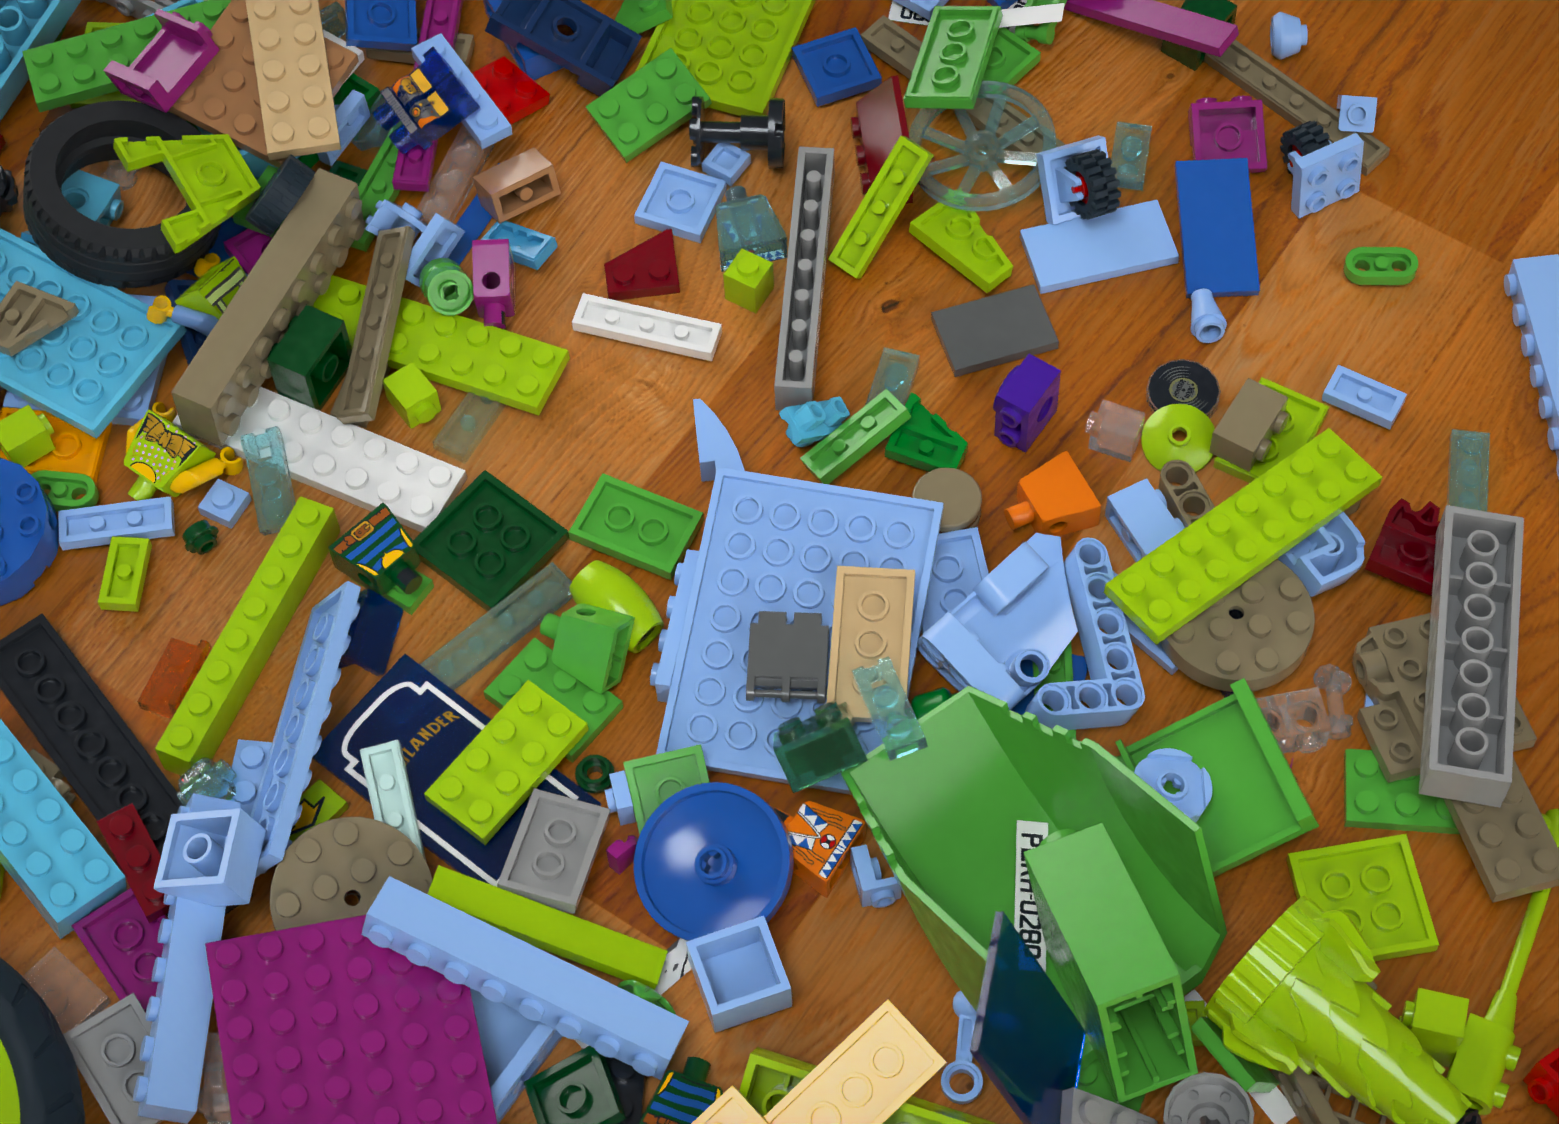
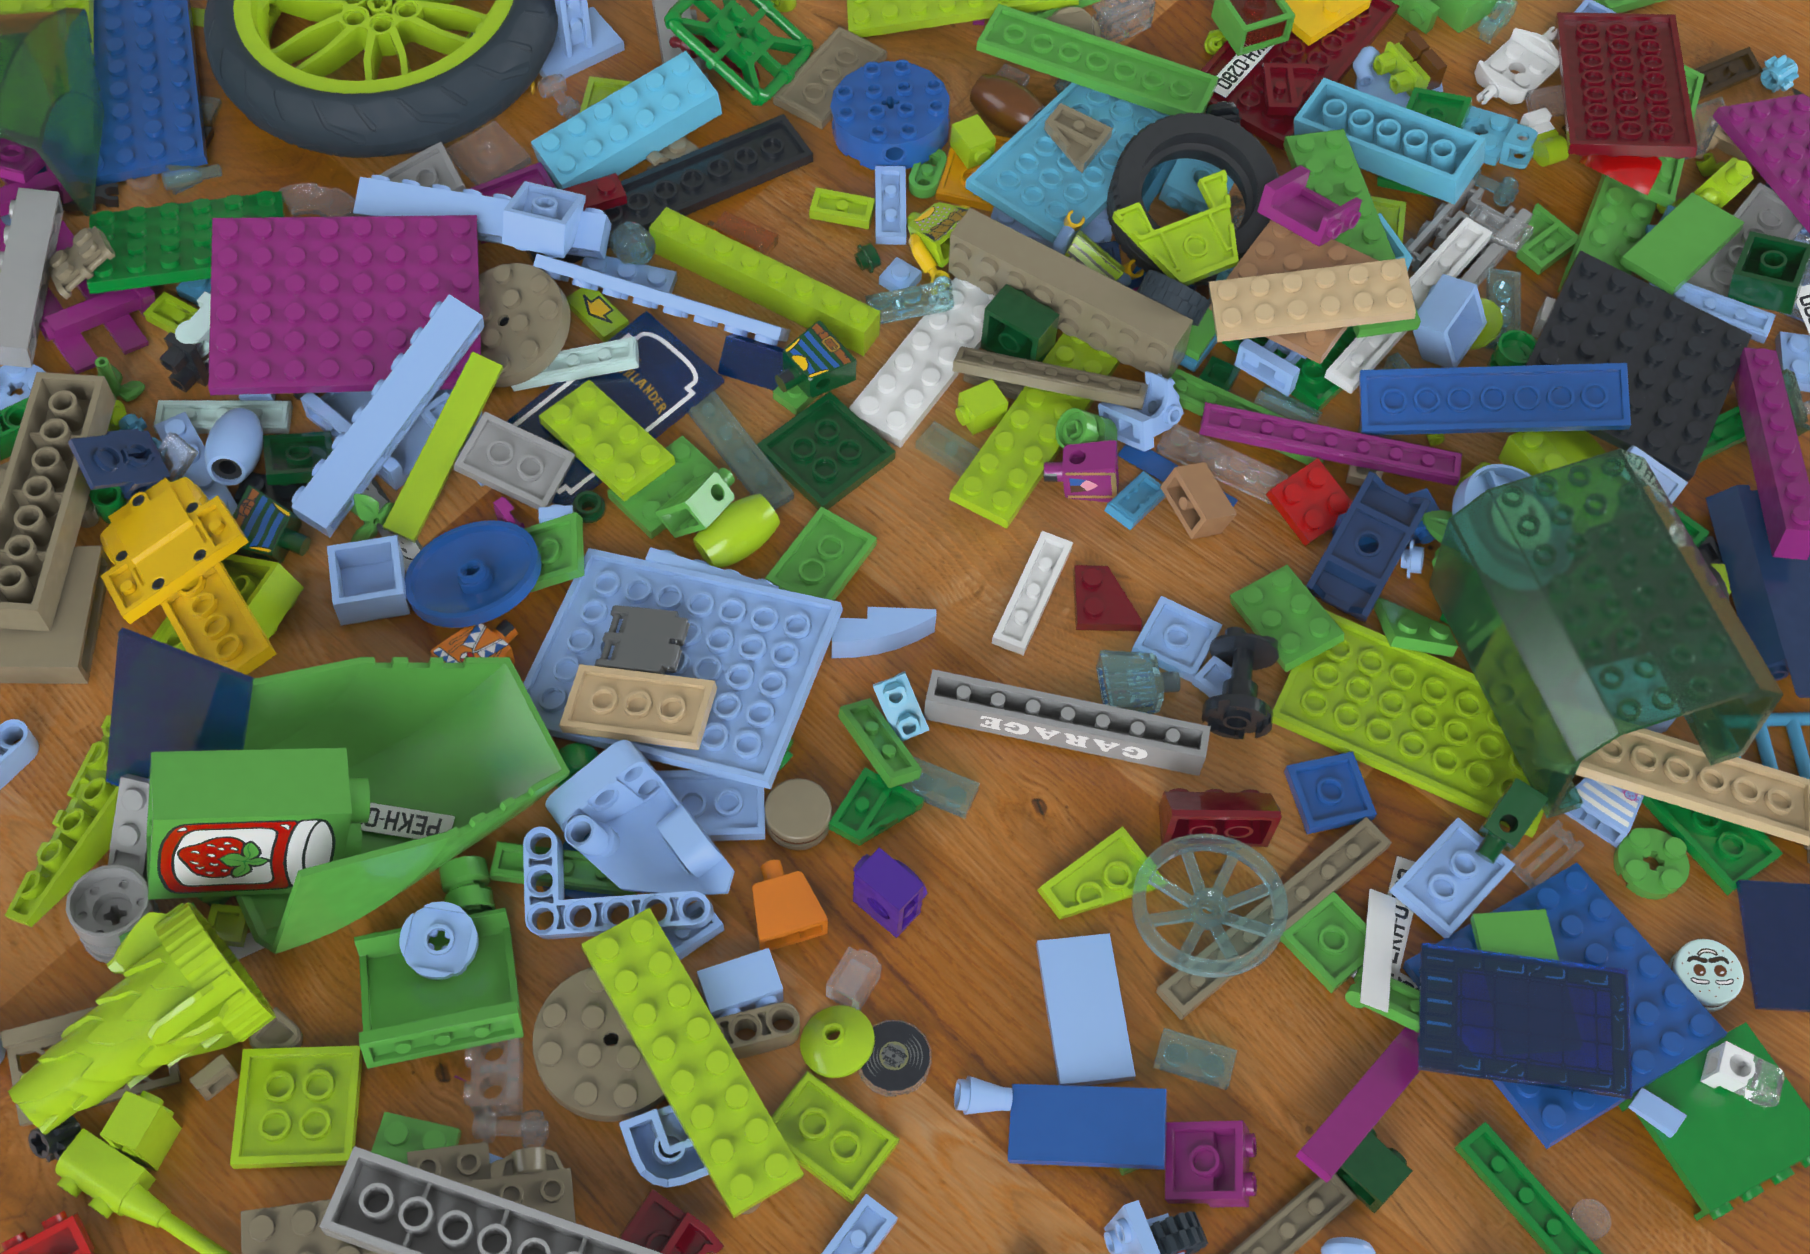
camera: 90 degrees right, 0 degrees up
clear blue hips [372,47,480,154] -> none
light blue plate [411,33,513,150] -> none
lime brick [723,248,774,313] -> none
clear green brick [773,701,868,793] -> none
lime plate [828,135,934,279] -> none
clear light blue plate [851,656,928,761] -> none
bright green tile [903,6,1003,109] -> none
dark grey tile [931,284,1059,377] -> none
plate [1036,135,1121,225] -> none
dark tan brick [1209,378,1290,472] -> none

